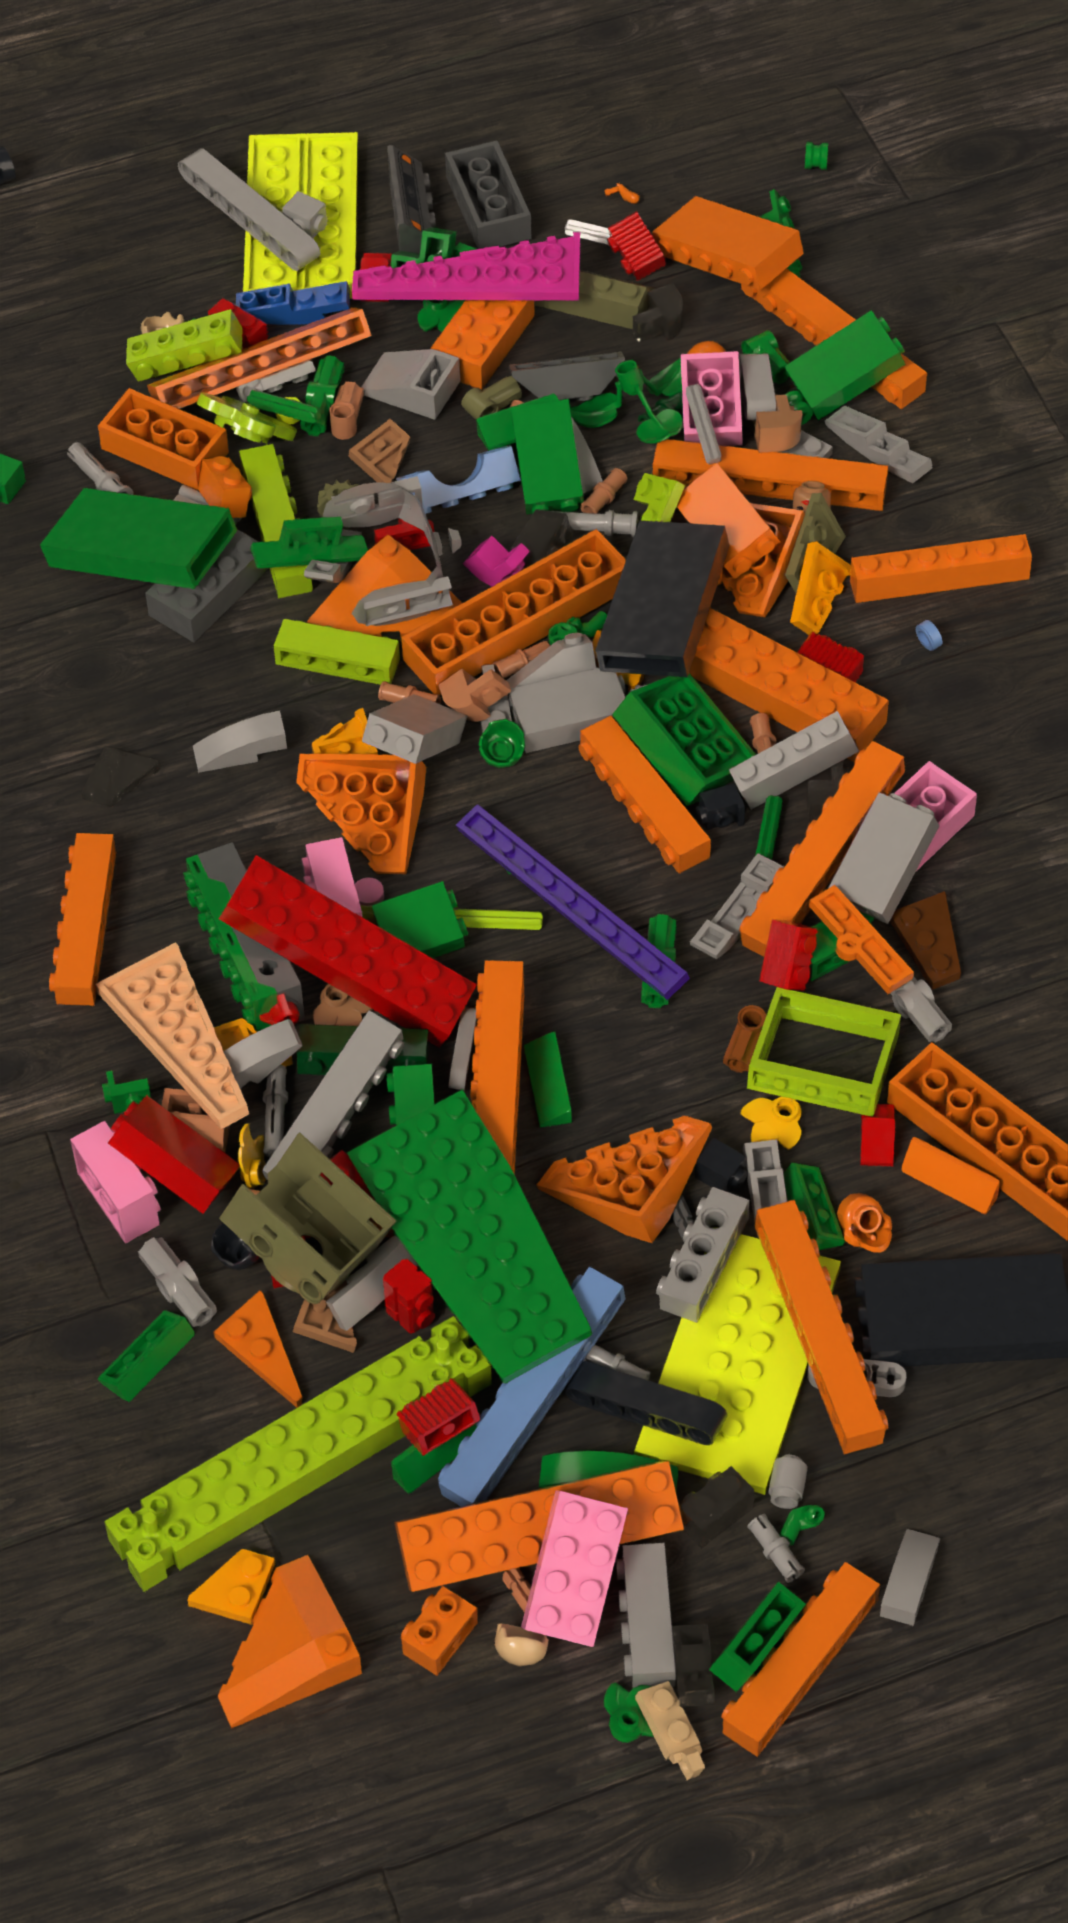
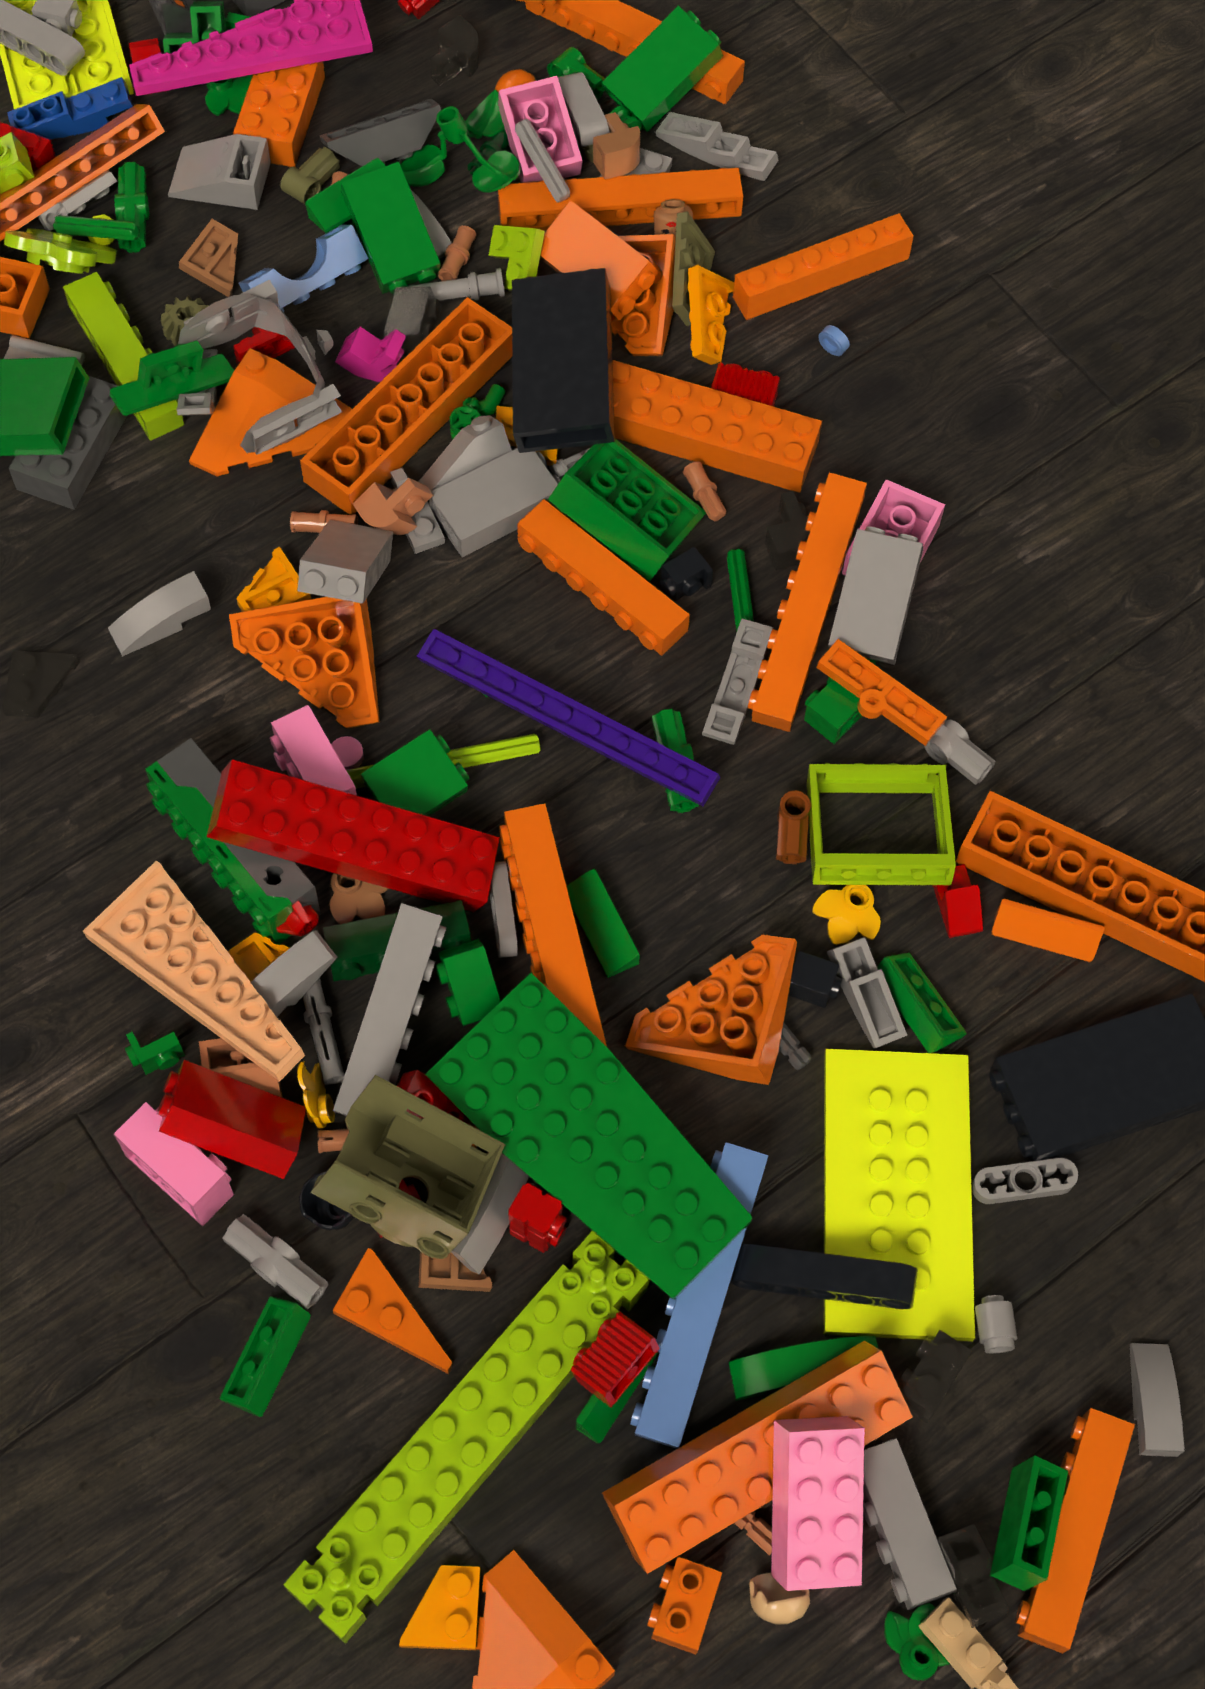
camera: 20 degrees left, 10 degrees up
orange brick [49,833,117,1006] -> none
orange brick [198,456,252,518] -> none
lime brick [274,619,400,685] -> none
nougat piece [330,382,364,440] -> none
green hair [479,719,525,769] -> none
nougat axle [493,641,550,679] -> none
olive slope [534,270,656,331] -> none
light grey pin [583,1344,650,1380] -> none
light grey brick [656,1187,749,1323] -> none
light grey brick [729,711,859,810] -> none
light grey pin [747,1514,805,1583] -> none
orange brick [755,1200,888,1454] -> none
red brick [759,919,818,991] -> none
green arm [779,1505,825,1546] -> none
orange head [837,1193,892,1253] -> none
reddish brown wing [890,891,961,990] -> none

